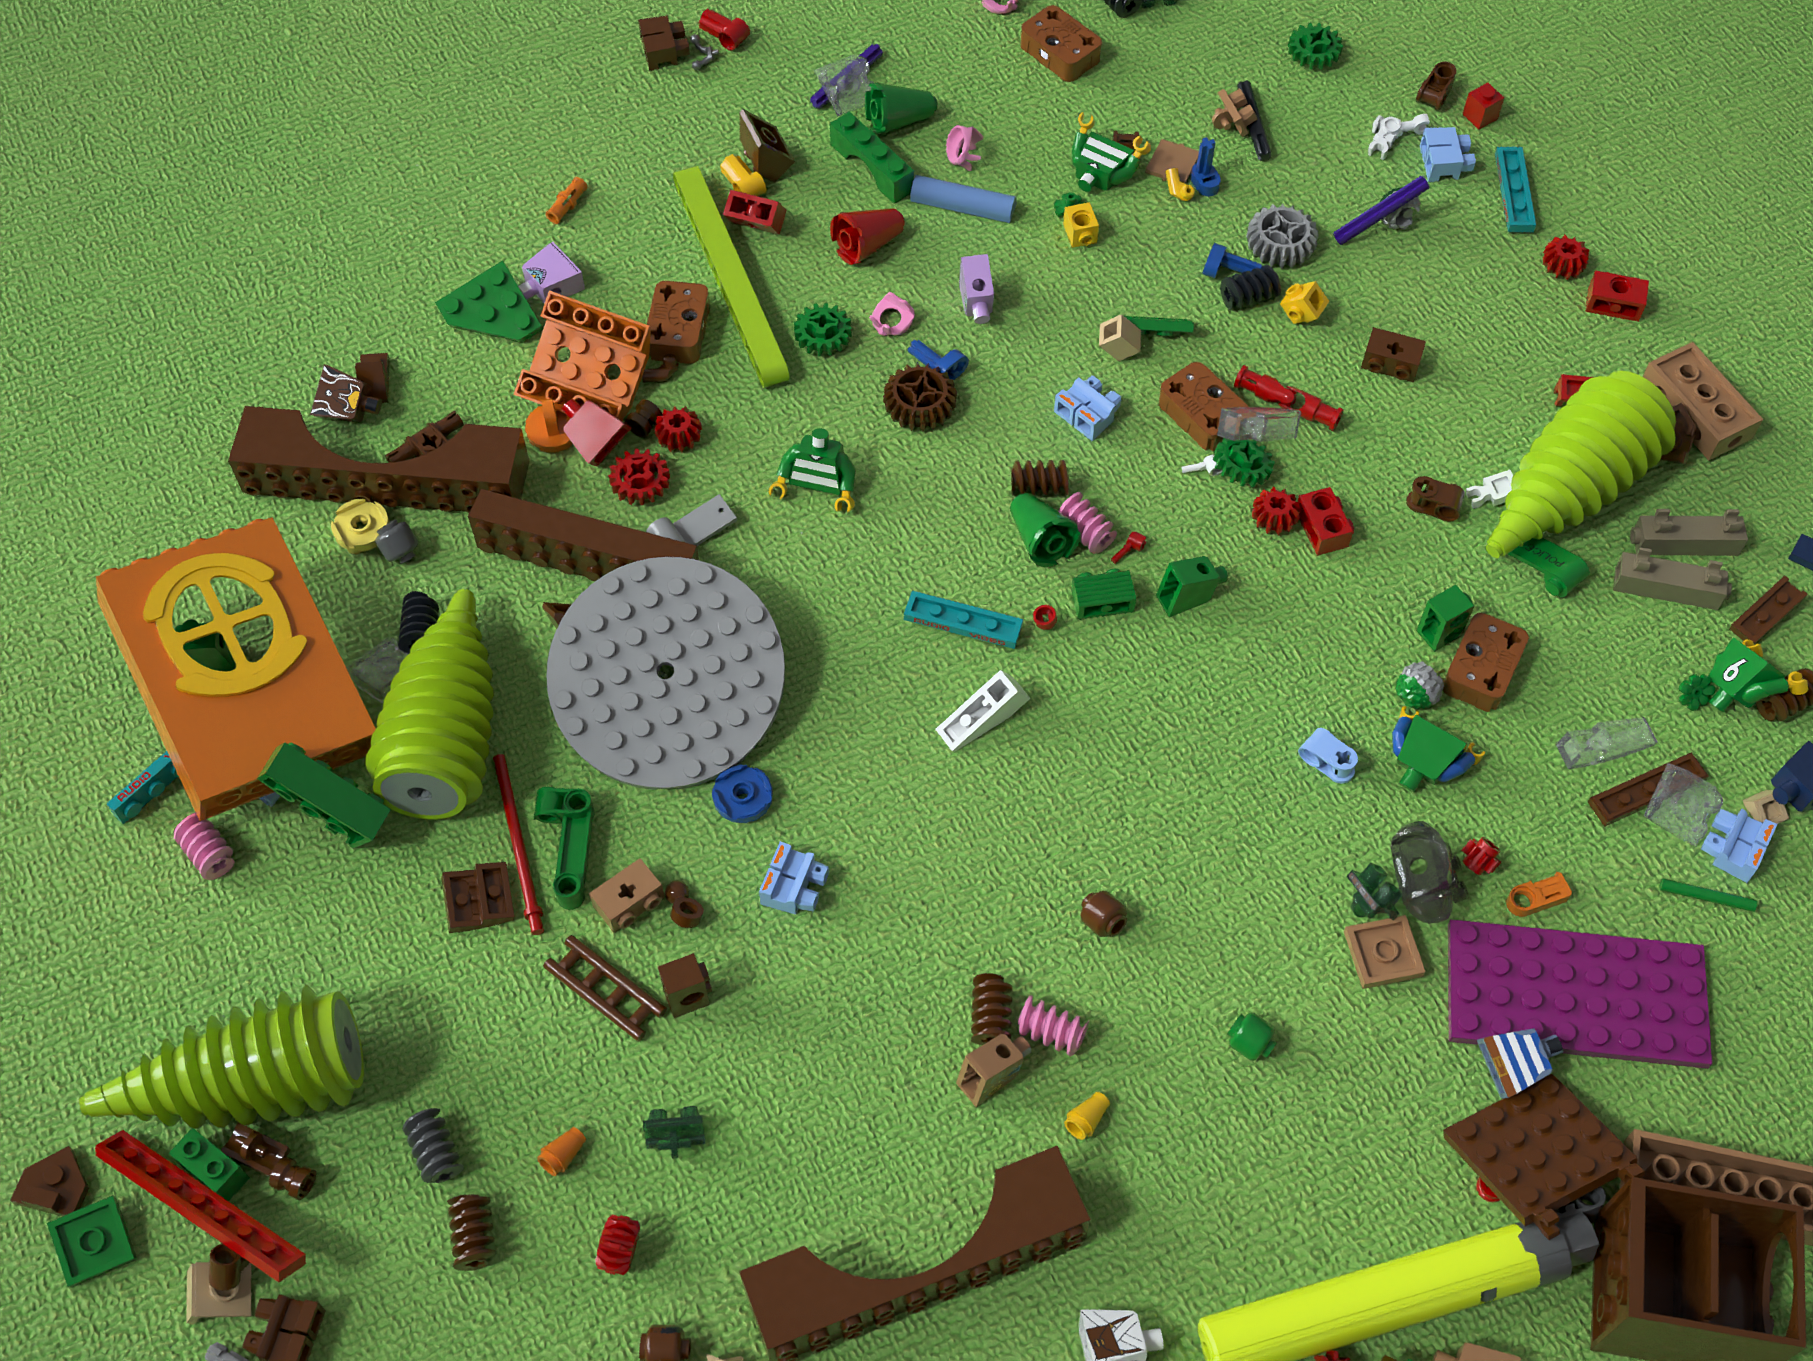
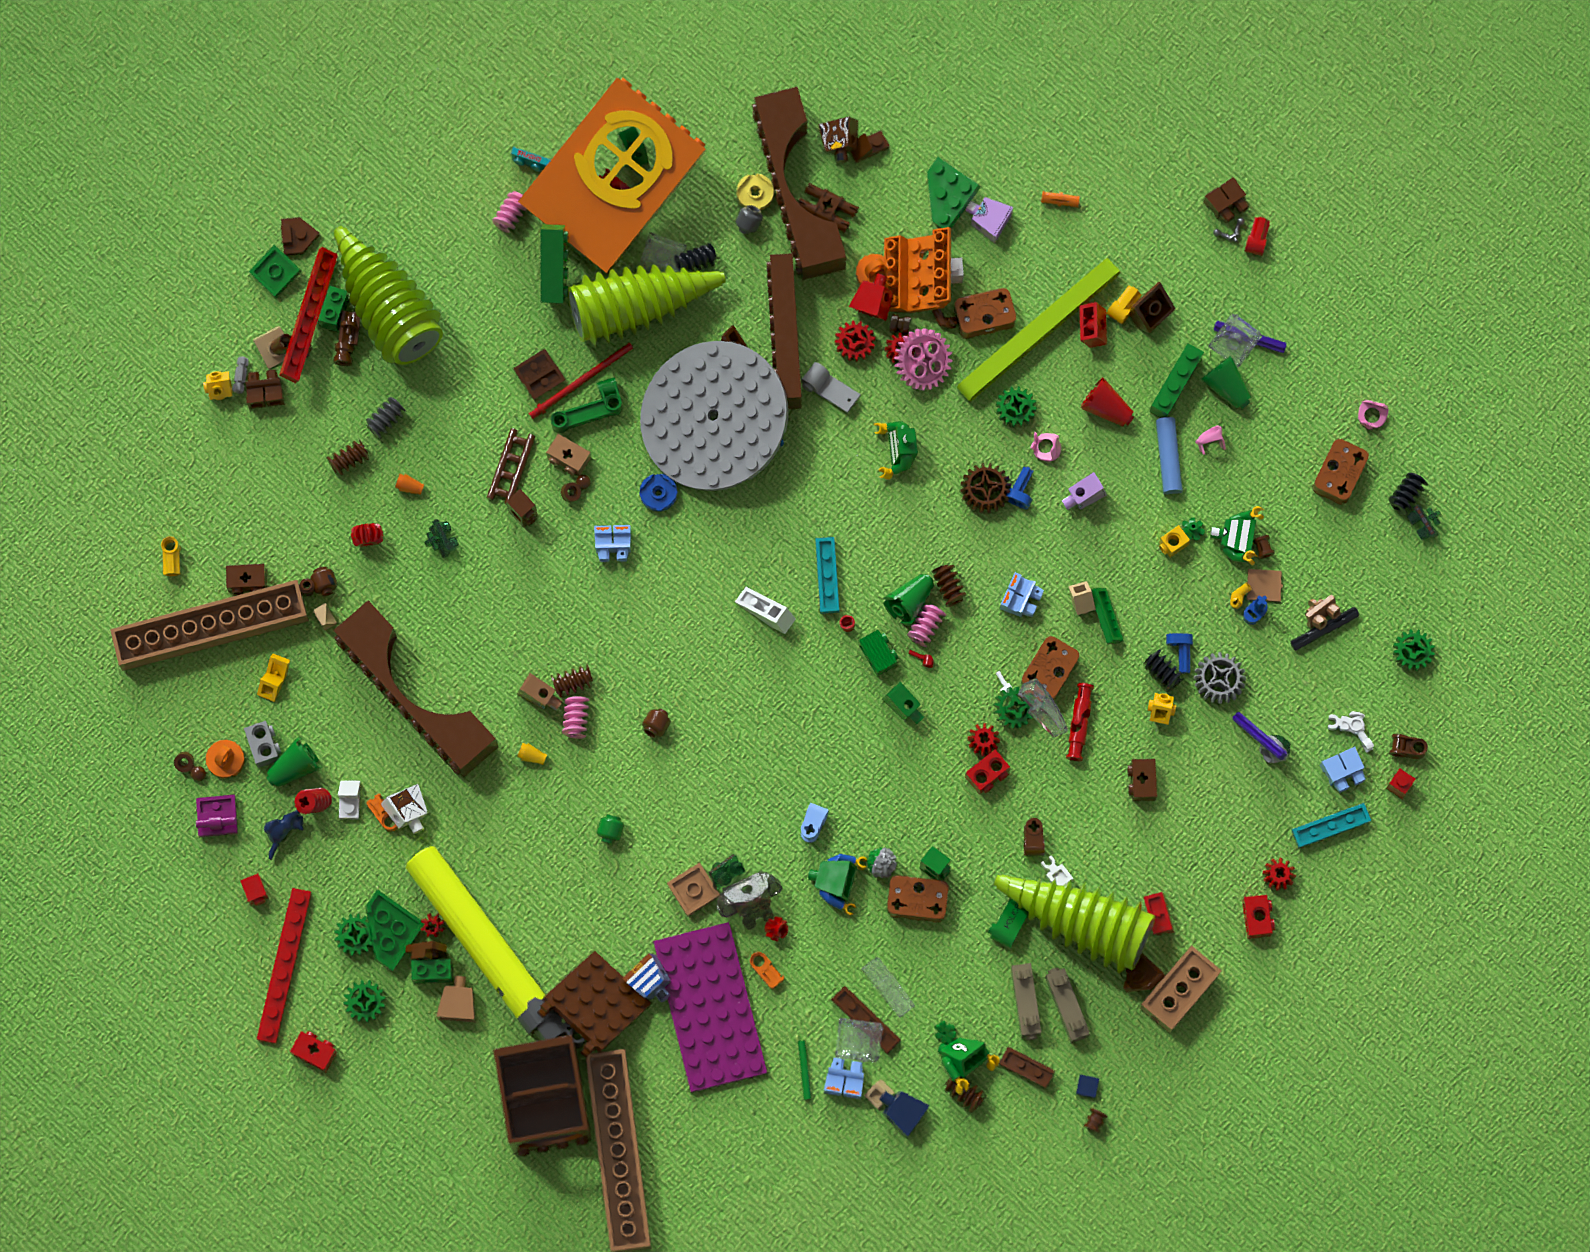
camera: 70 degrees right, 15 degrees up
none -> bright pink gear [894,328,953,390]

